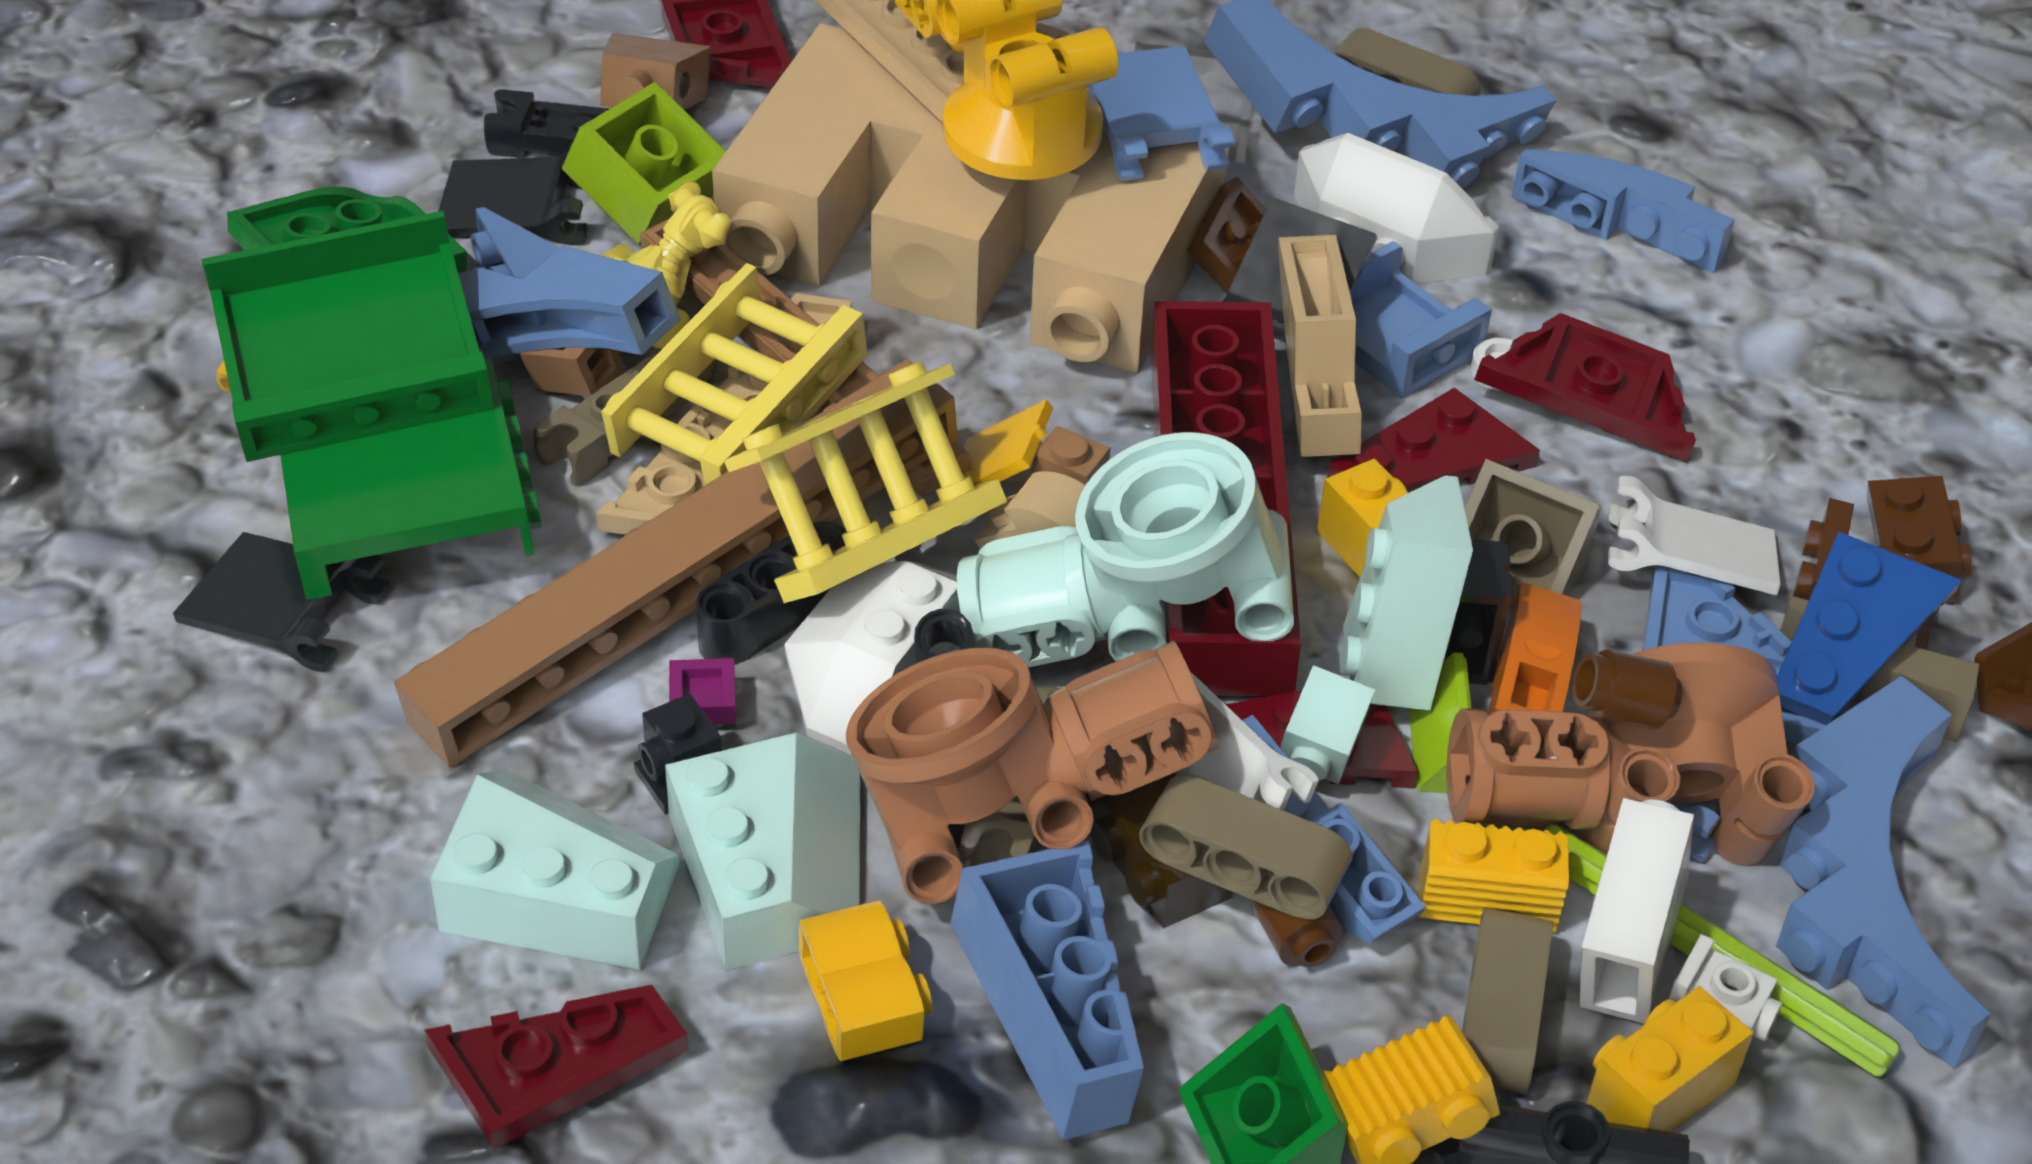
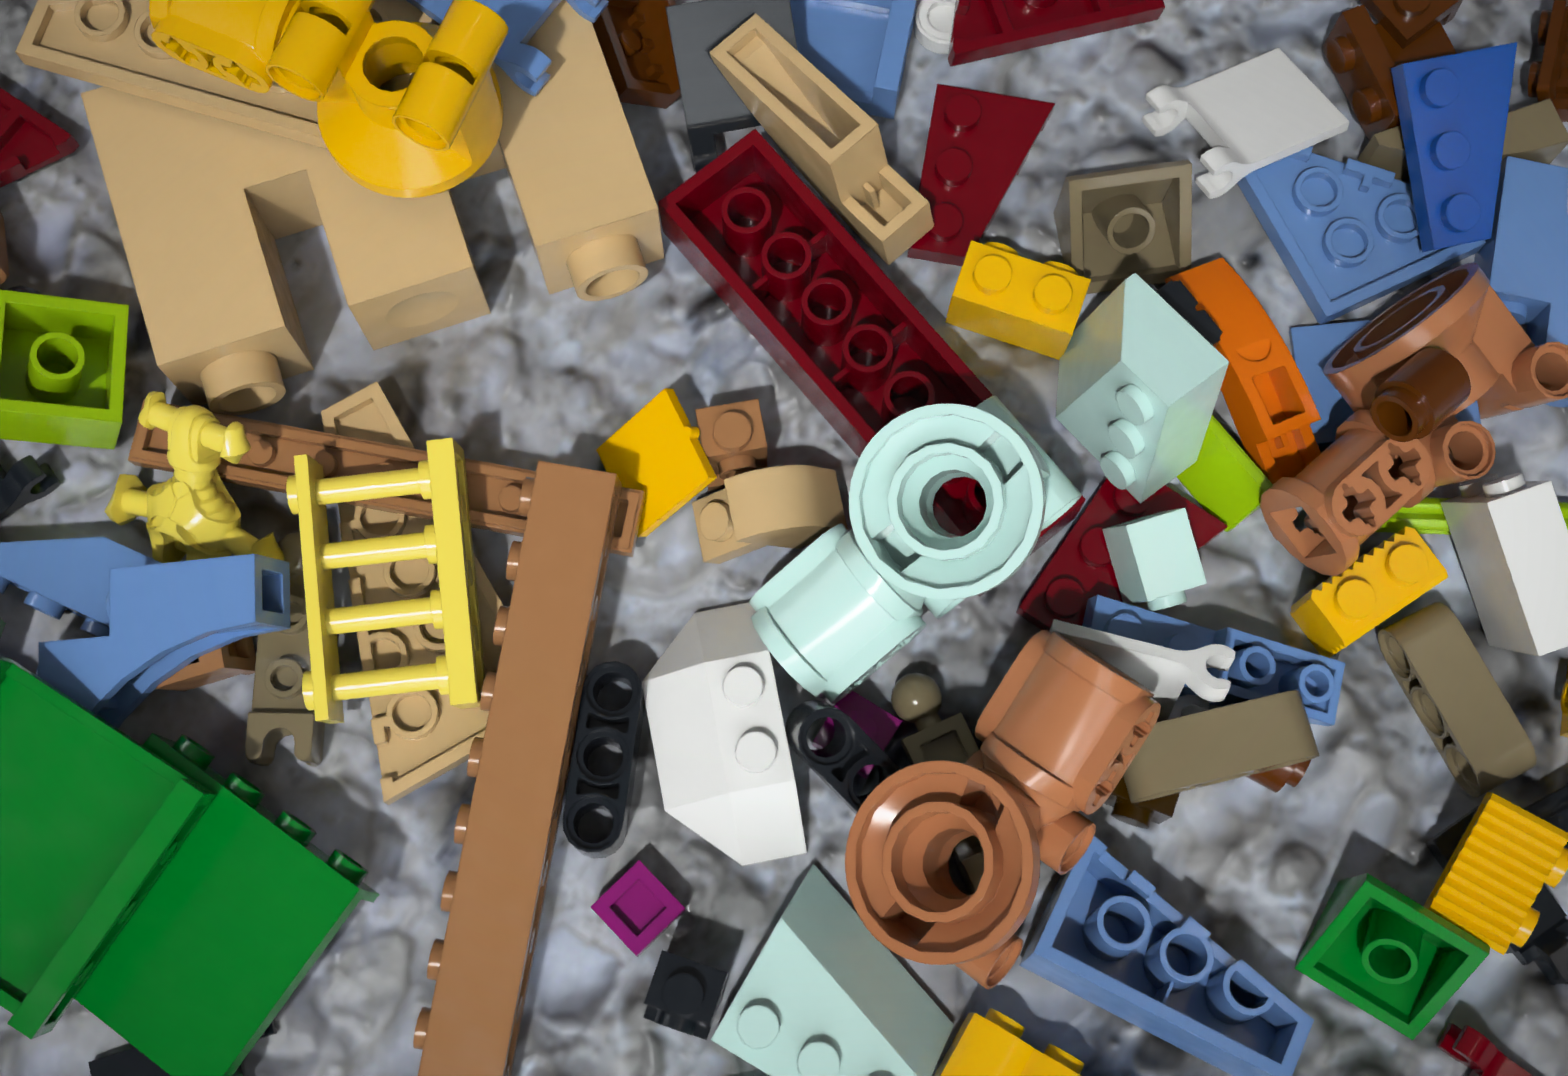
camera: 40 degrees left, 30 degrees up
light yellow fence [724,361,1008,603] -> none

